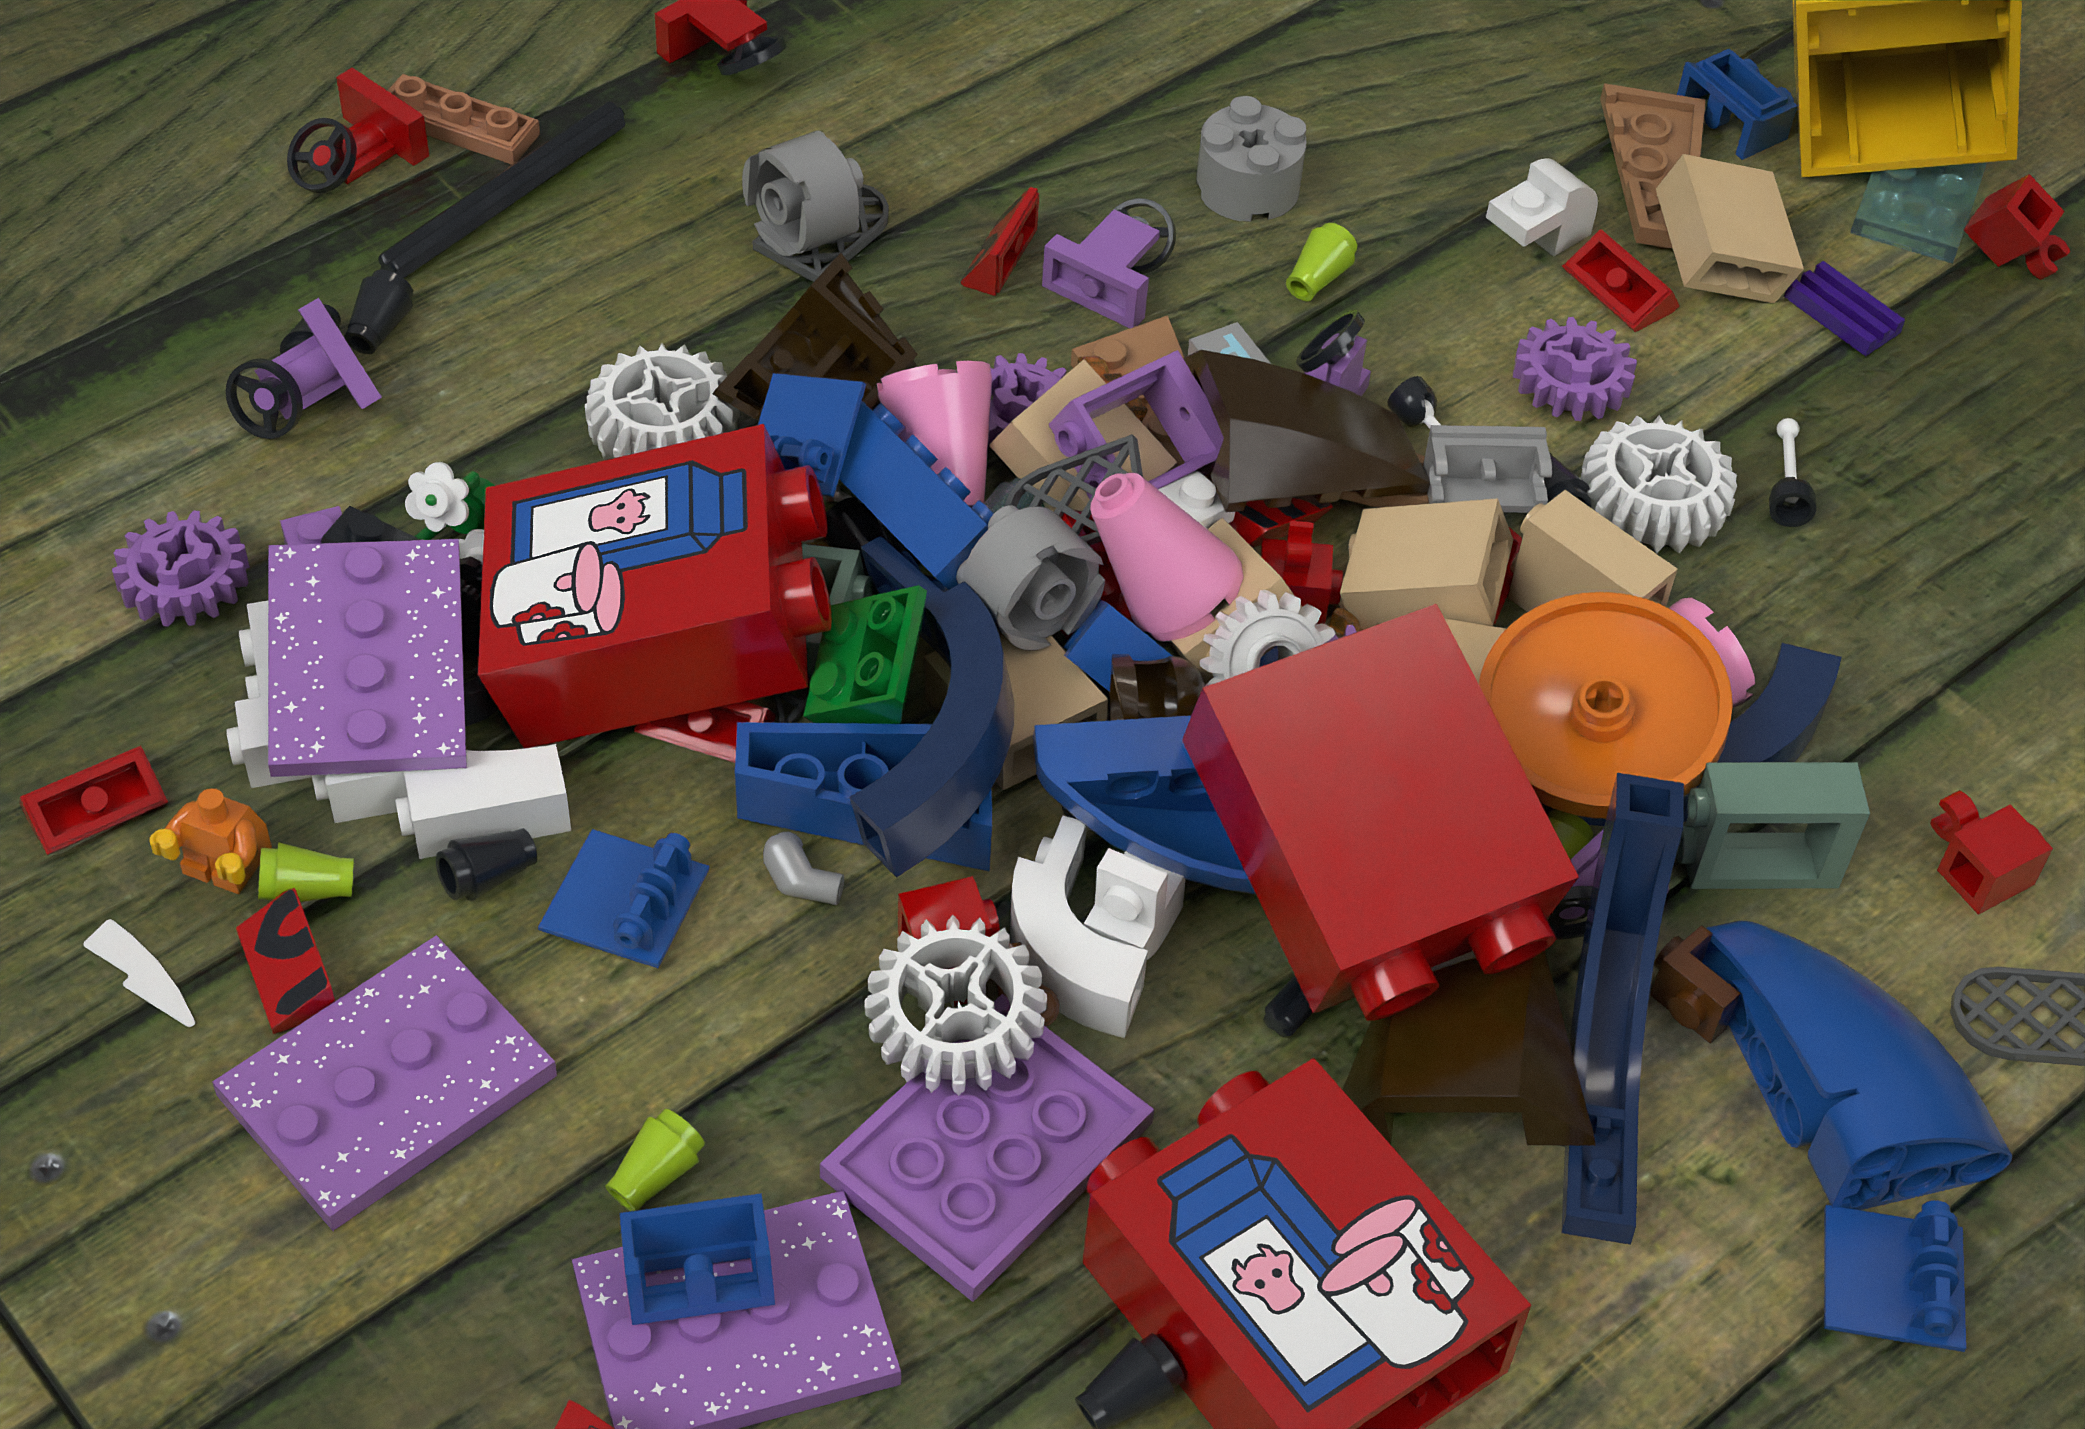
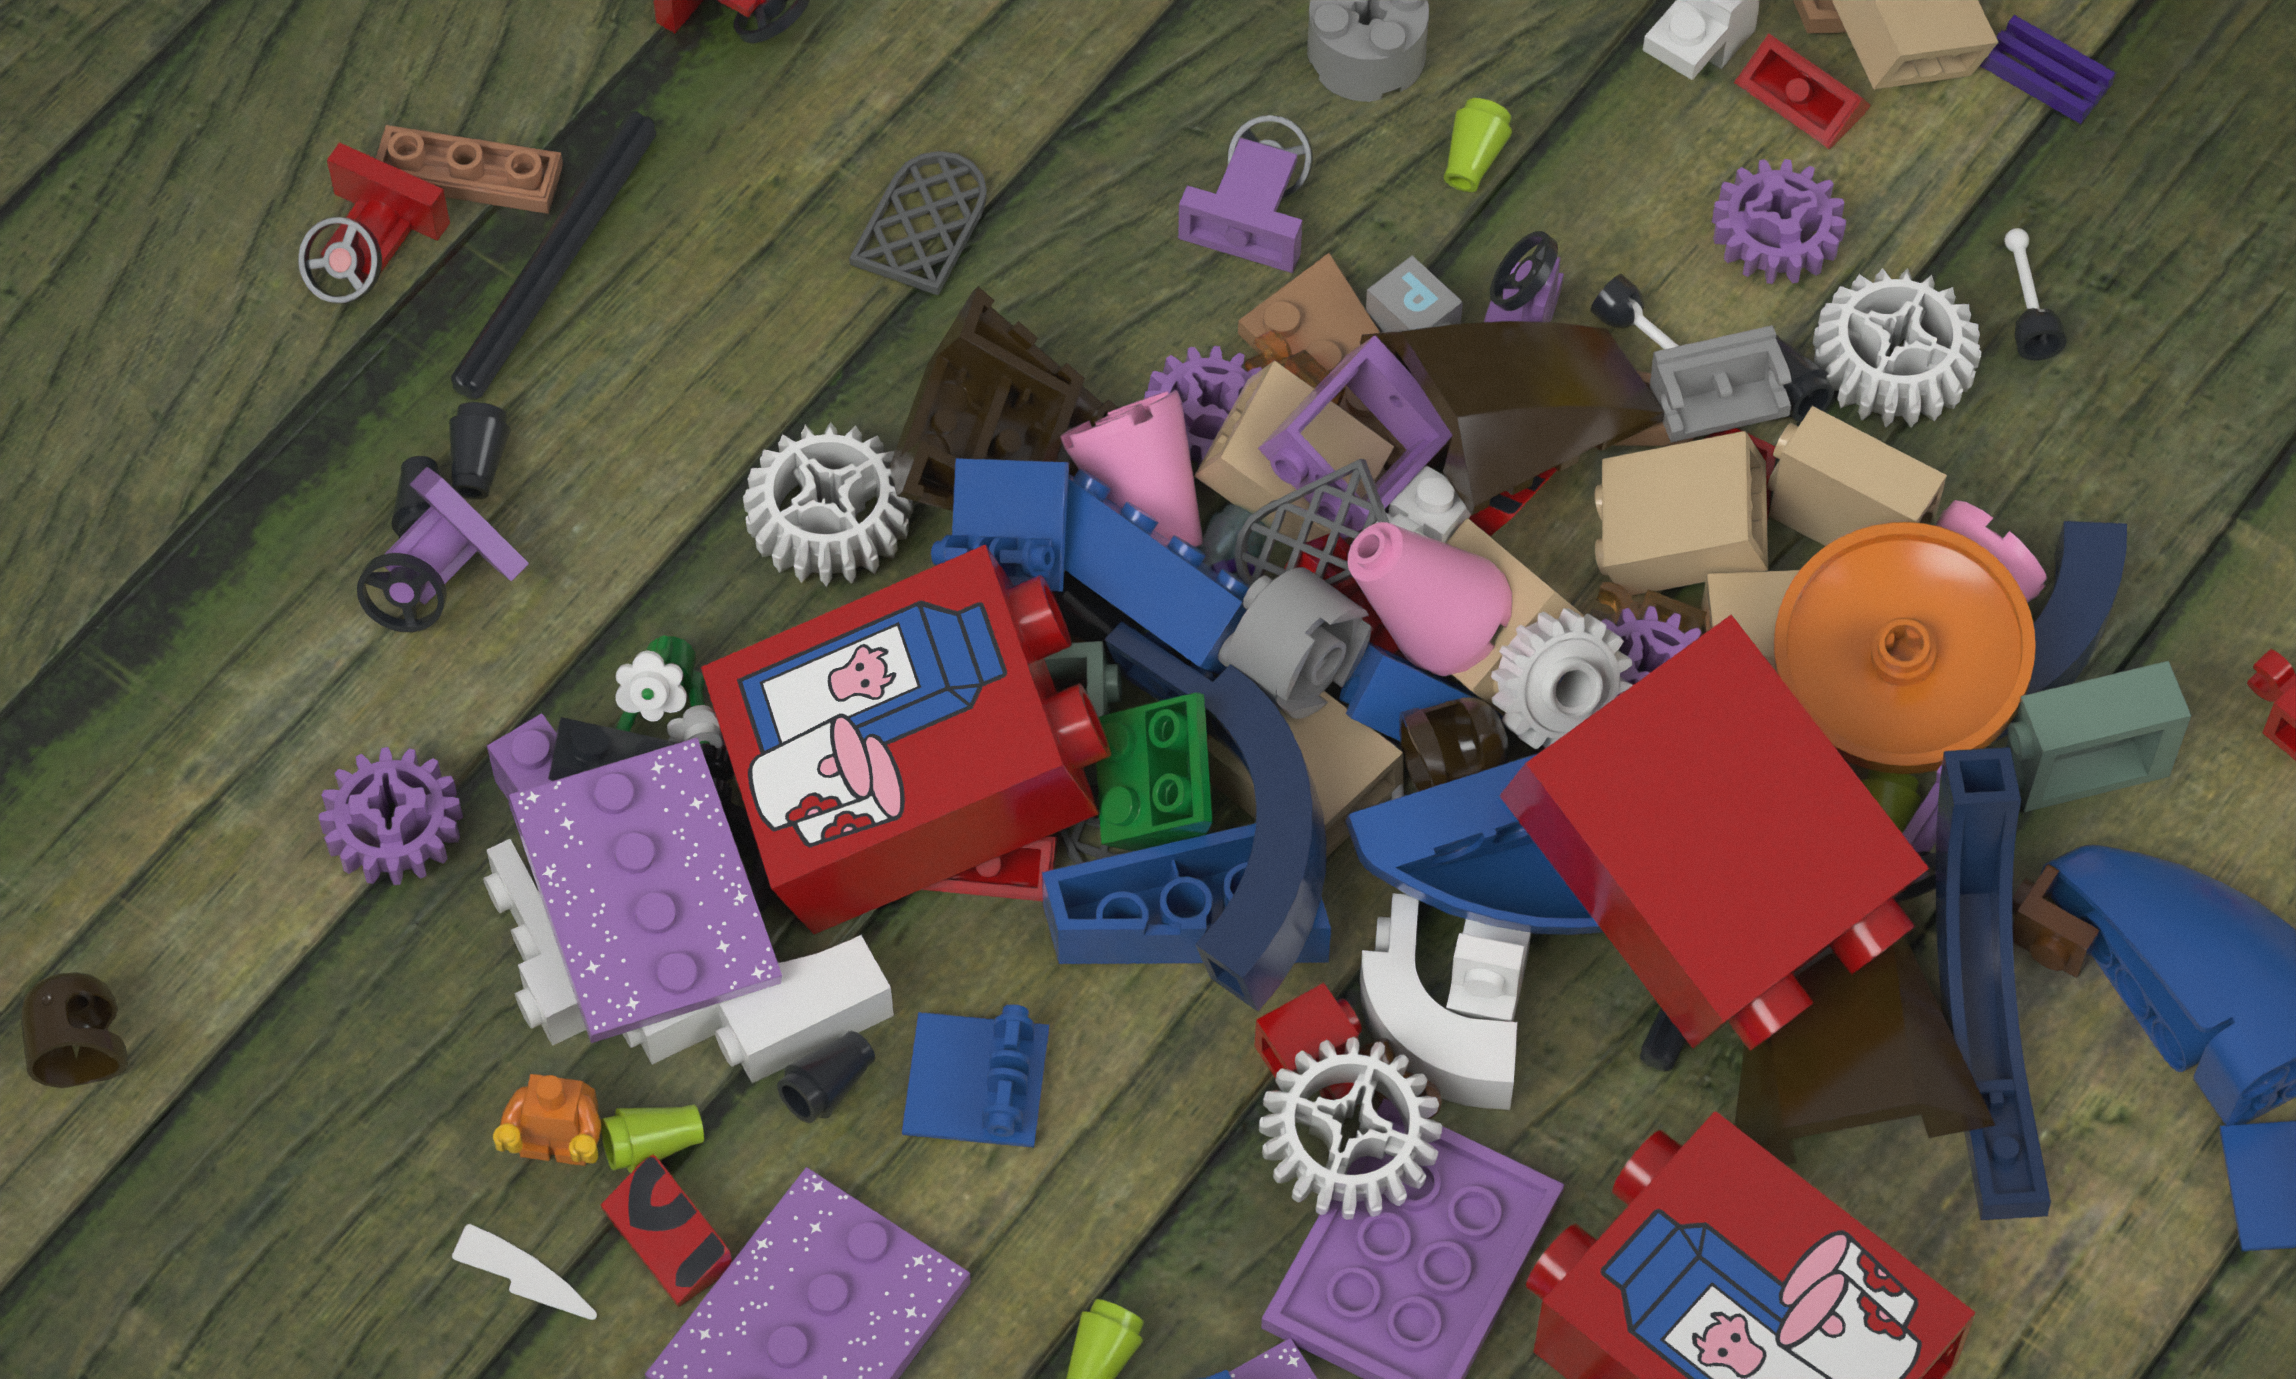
camera: 10 degrees left, 10 degrees up
red slope [19,745,168,856] -> none
light grey brick [742,131,863,256] -> none
light grey arm [763,832,844,905] -> none
red slope [961,187,1039,296] -> none
red brick [1260,520,1343,625] -> none

